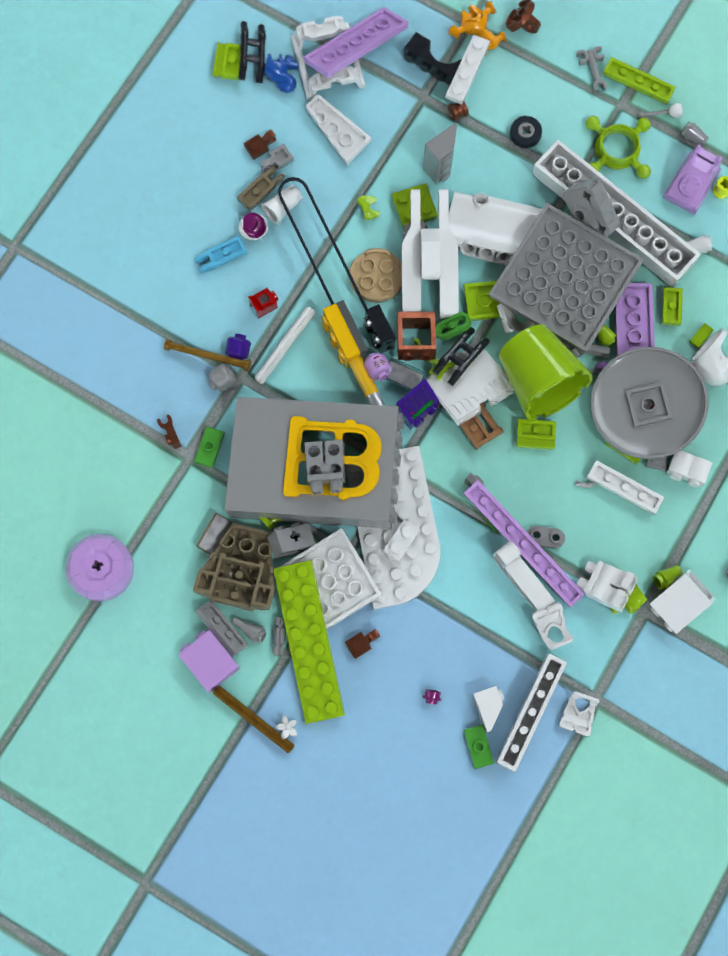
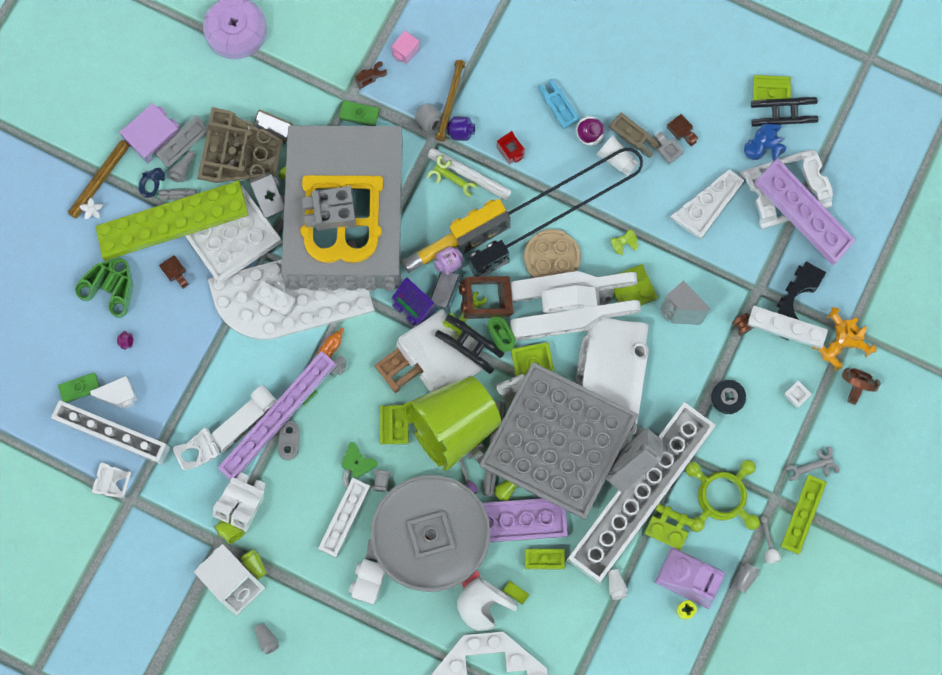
camera: 85 degrees right, 0 degrees up
none -> bright green connector [75,258,133,318]
none -> dark blue piece [139,168,165,198]
none -> orange piece [318,328,344,358]
none -> bright green animal [341,442,378,478]
none -> light grey bush [372,470,391,492]
none -> bright pink brick [391,31,420,64]
none -> lime bar [427,155,477,197]
none -> lime plate [644,503,695,550]
none -> white plate [783,381,812,408]

